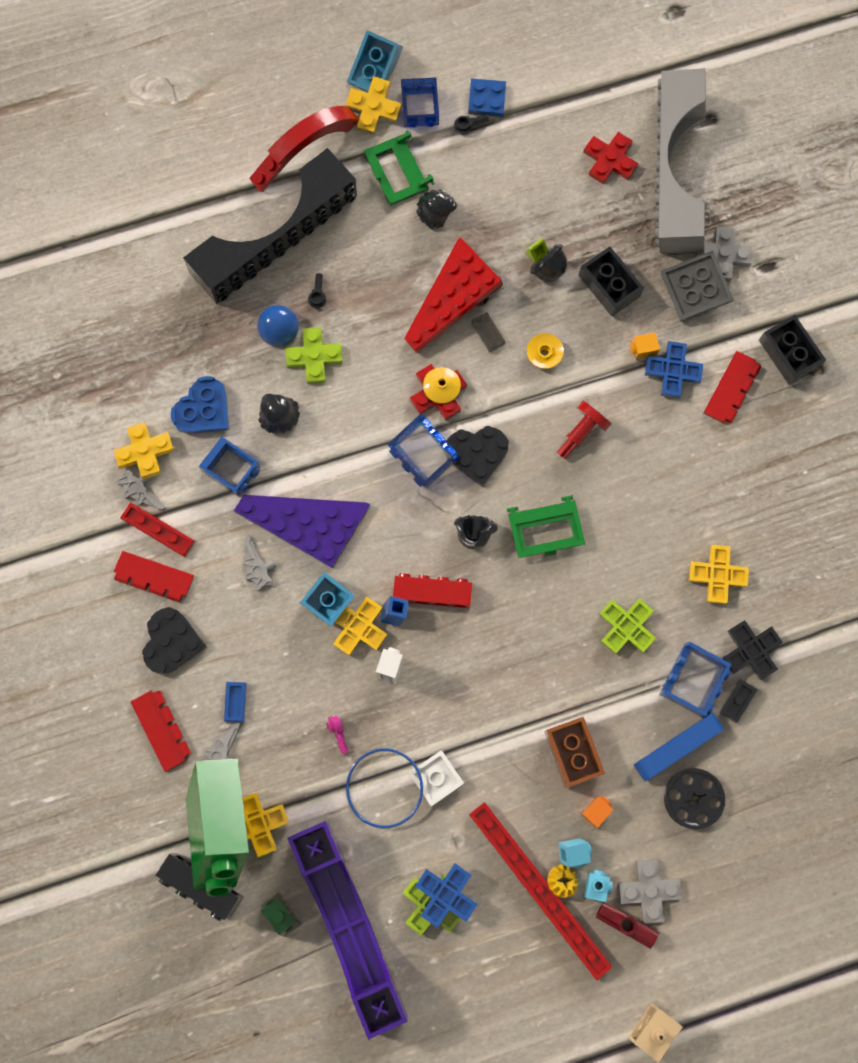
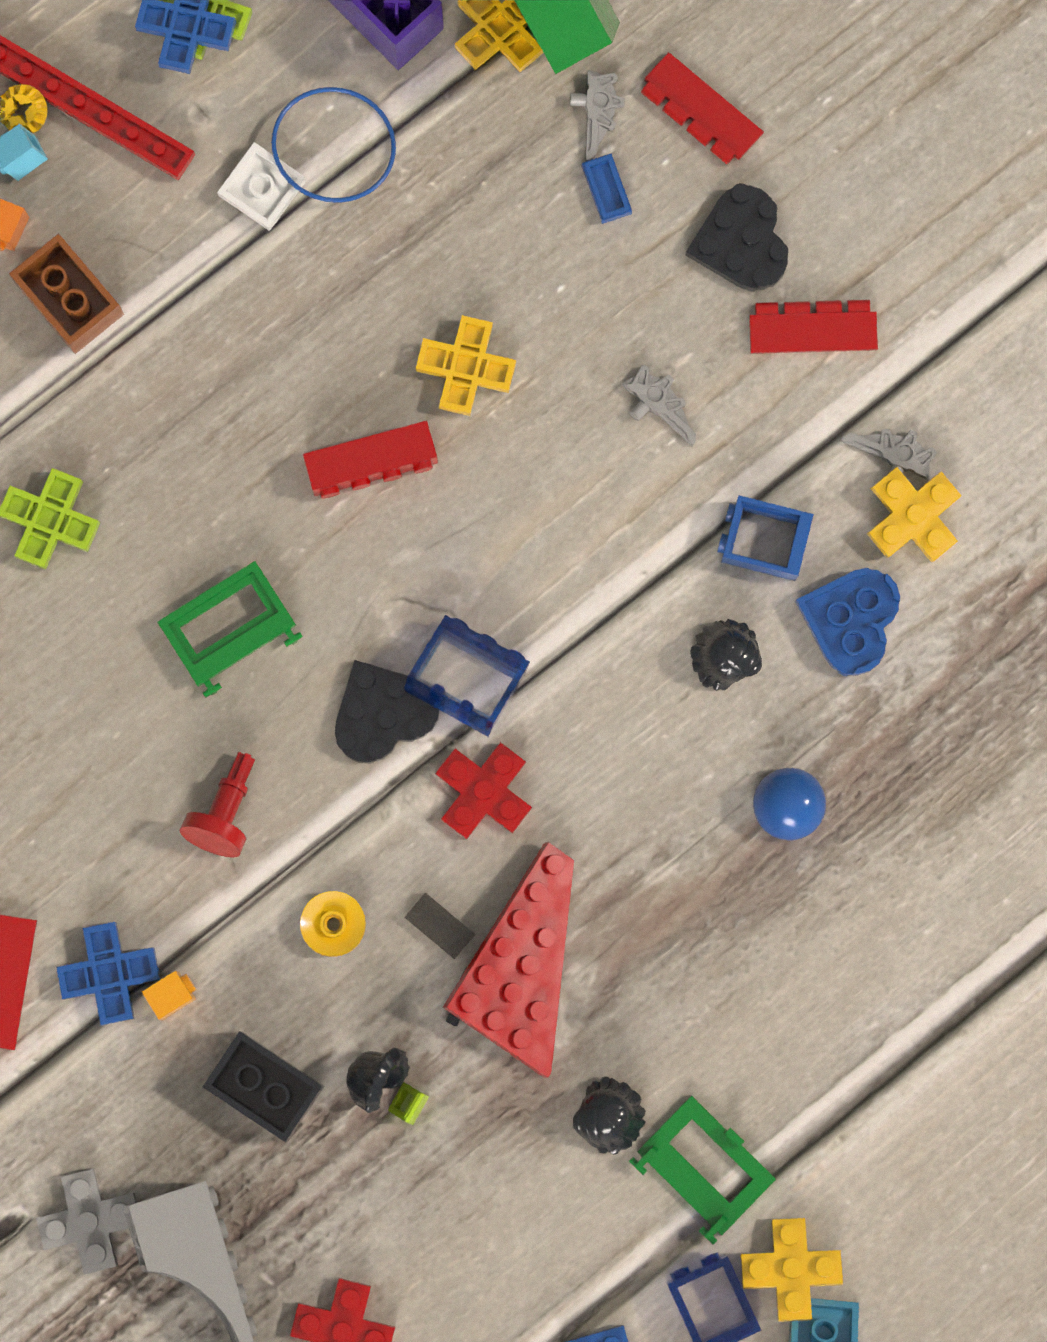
camera: 160 degrees right, 5 degrees up
red tile [120,502,195,558] -> none
black arch [183,148,357,304] -> none
dark purple wing [234,495,370,568] -> none
red arch [249,106,359,192] -> none
lime plate [285,327,343,384] -> none
dark azure slope [299,572,355,627] -> none
black plate [308,273,326,309] -> none
dark pink plate [326,716,349,754] -> none
white brick [376,647,403,685] -> none
blue brick [381,596,409,627] -> none
yellow dish [423,367,461,404] -> none
black plate [454,114,489,134] -> none
black hair [454,515,498,549] -> none
dark grey plate [661,251,734,322] -> none

